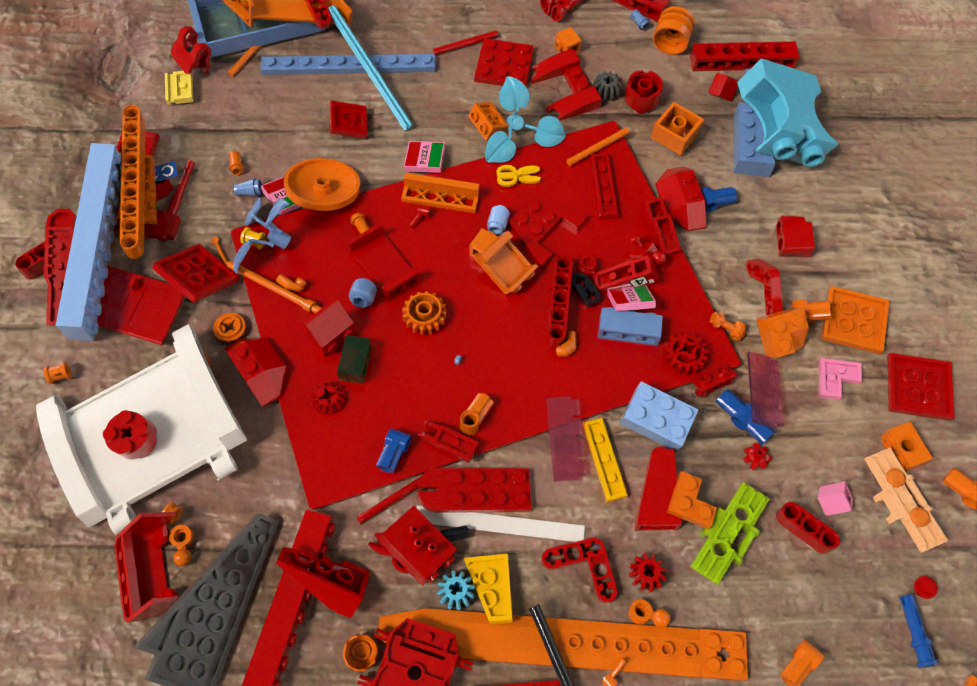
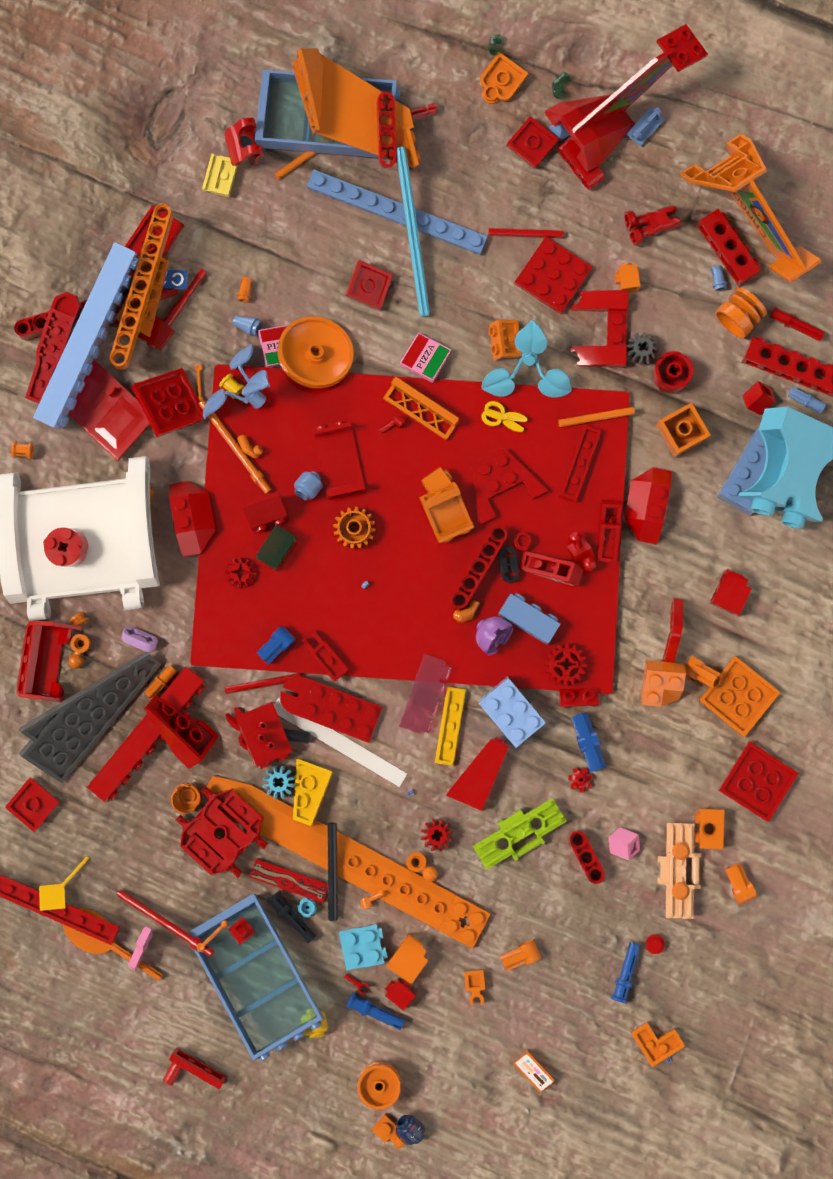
camera: 30 degrees right, 20 degrees up
orange gear [213,313,246,343] -> none
orange pin [351,213,370,234] -> none
orange piece [460,393,494,436] -> none
light blue brick [487,205,510,235] -> none
red beam [541,538,617,603] -> none
tile [607,286,656,311] -> none
orange plate [667,471,717,529] -> none
blue piece [701,187,737,212] -> none
orange bar [710,312,746,341] -> none
clear pink windscreen [747,351,784,428] -> none
bright pink tile [819,358,862,400] -> none
none -> lavender beam [121,626,158,652]
none -> orange axle [144,664,178,699]
none -> medium lavender cylinder [476,616,513,656]
none -> red axle [769,307,825,341]

